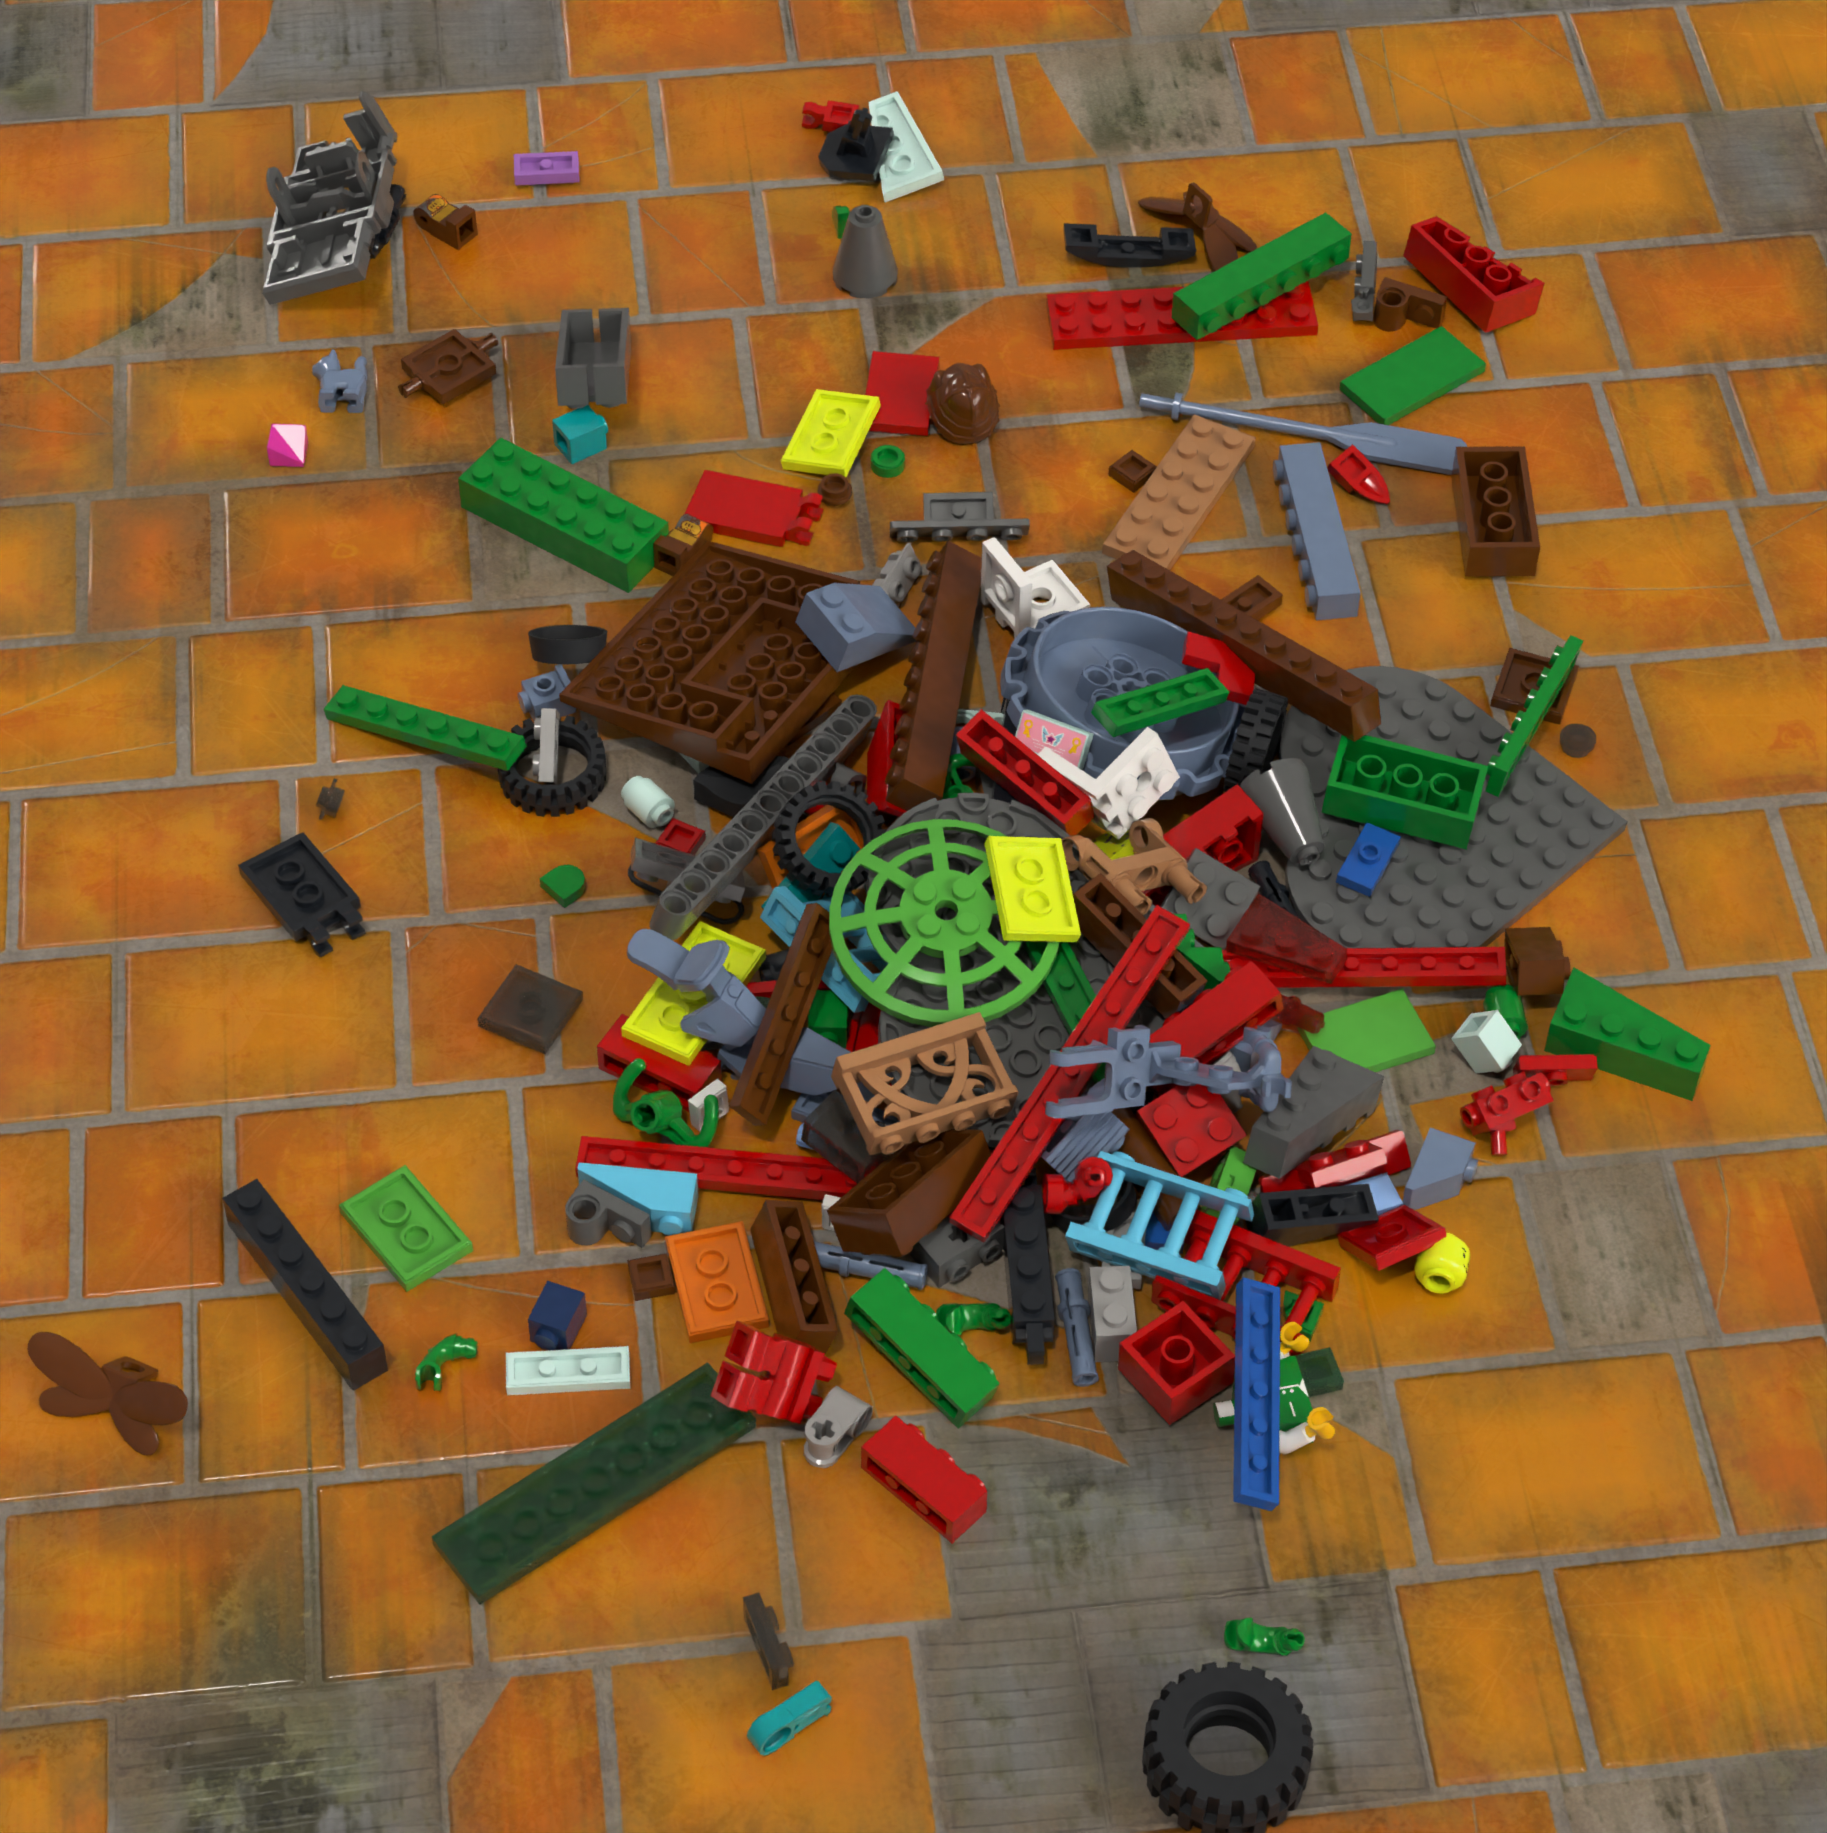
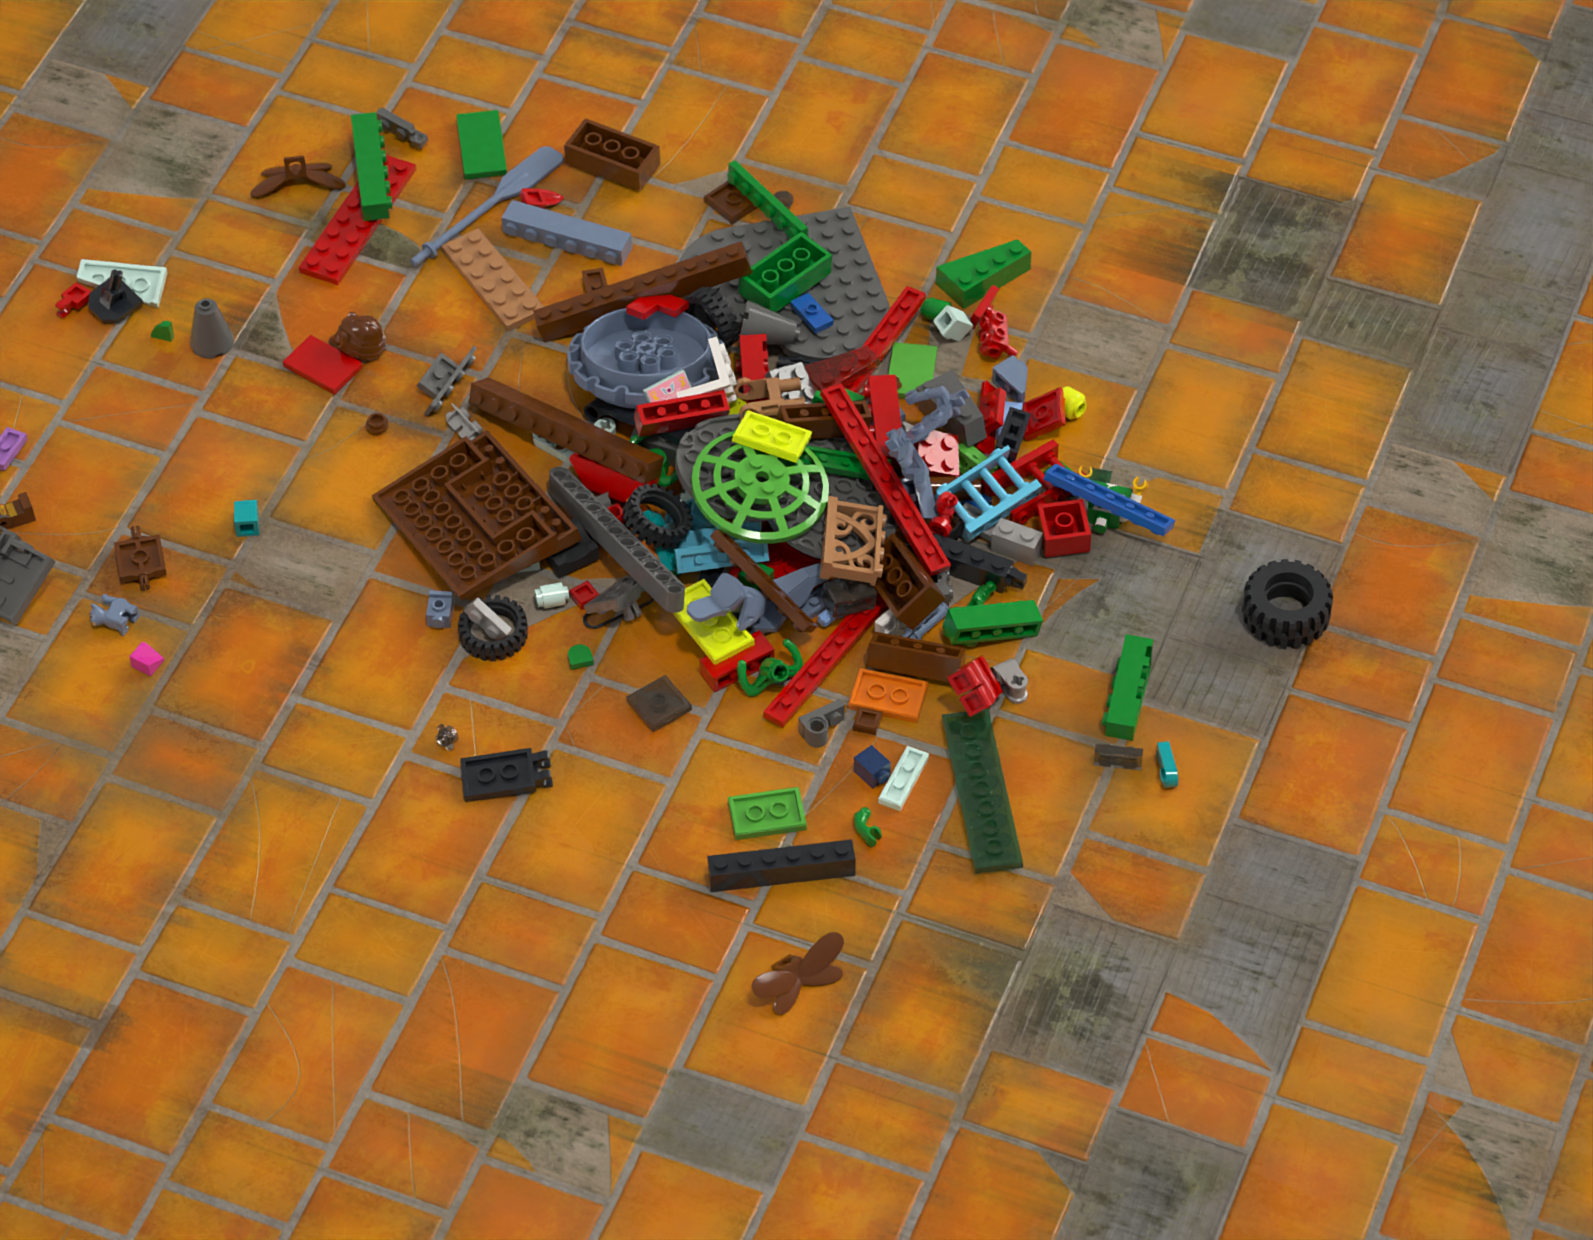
camera: 60 degrees left, 0 degrees up
green plate [324,685,527,771] -> none
green brick [458,437,669,593] -> none
black tyre [528,625,607,664] -> none
dark grey piece [555,308,632,409] -> none
medium azure slope [578,1162,698,1235] -> none
reddish brown leg [653,514,713,576] -> none
red tile [685,470,824,547] -> none
white tile [688,1079,729,1132] -> none
neon yellow tile [781,389,881,477] -> none
sand blue slope [796,583,916,672] -> none
red brick [861,1415,987,1544] -> none
green tile [871,445,905,478] -> none
white bracket [980,537,1090,640] -> none
sand blue pin [1055,1268,1099,1387] -> none
black slope [1063,223,1196,268] -> none
green plate [1091,668,1229,737] -> none
reddish brown tile [1109,450,1157,493] -> none
green piece [1224,1617,1305,1656] -> none
reddish brown plate [1373,277,1447,332] -> none
red wedge [1403,216,1545,333] -> none
reddish brown brick [1504,927,1571,996] -> none
none -> green wedge [1102,634,1154,741]

